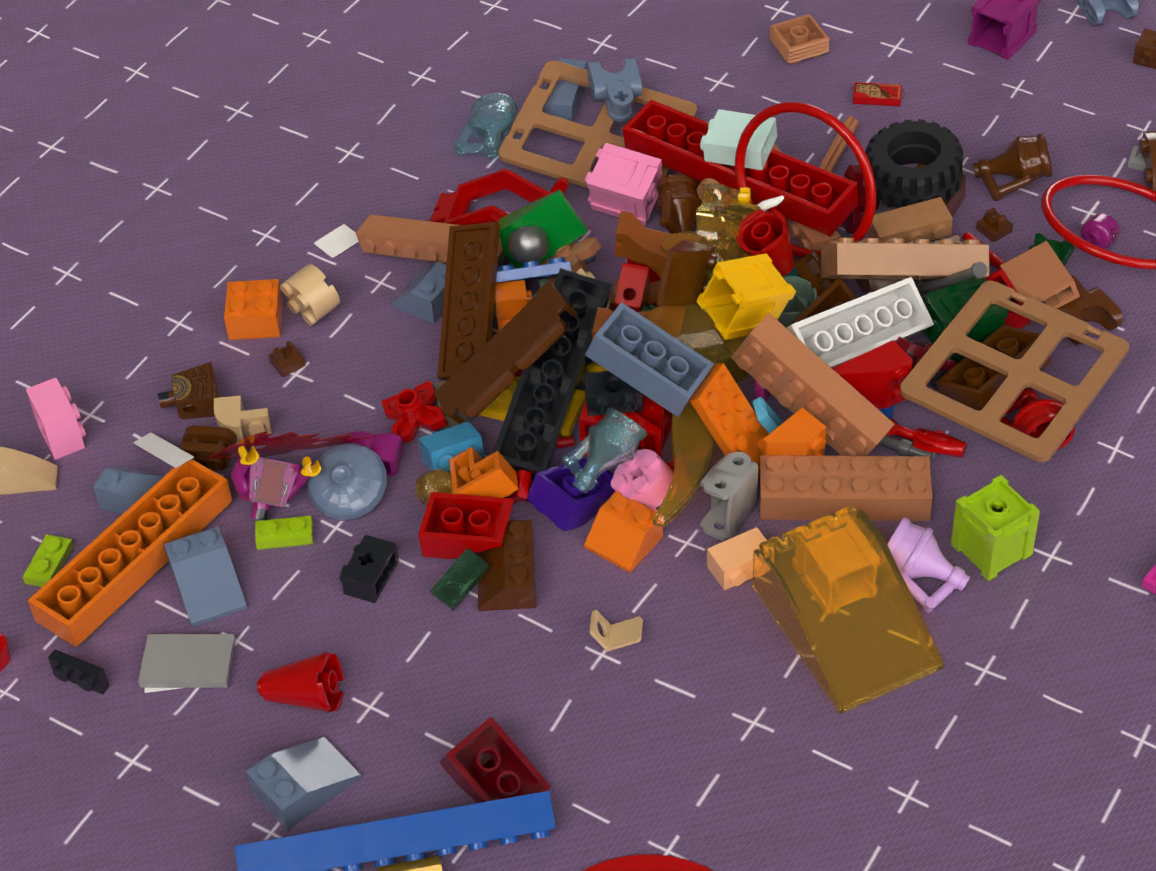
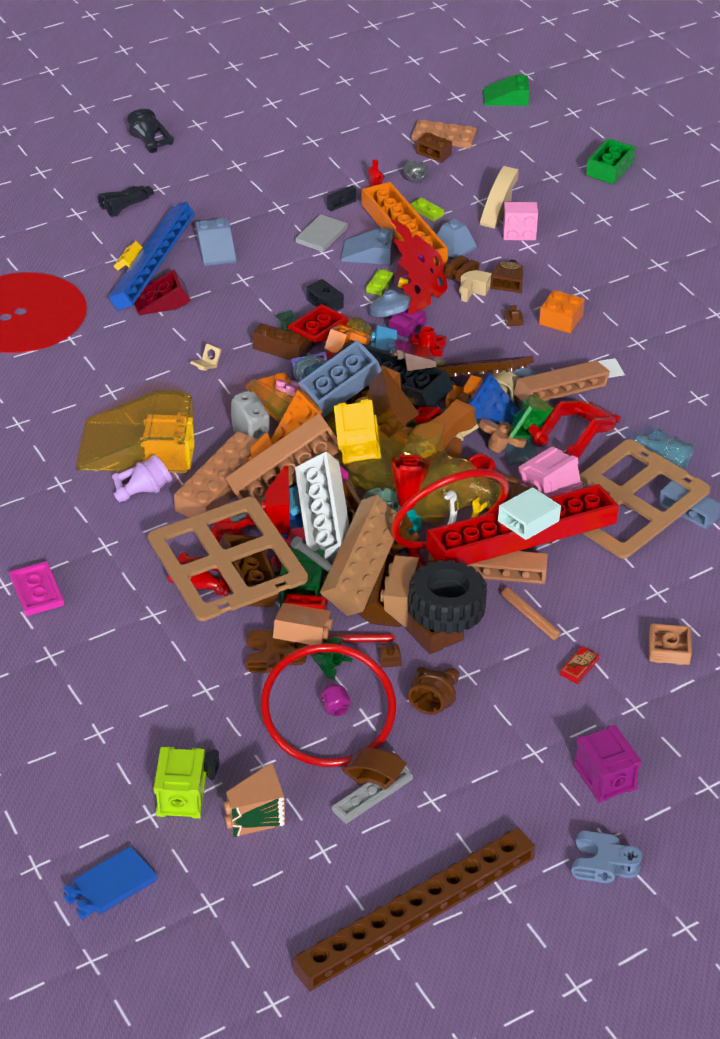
camera: 115 degrees right, 5 degrees down
white sticker [133,432,194,468] -> none
red cone [257,652,344,712] -> none
tan brick [280,264,340,326] -> none
flat silver hair [508,225,550,264] -> none
sand blue piece [587,58,642,122] -> none
light nougat brick [707,527,774,590] -> none
lime container [951,475,1040,581] -> none

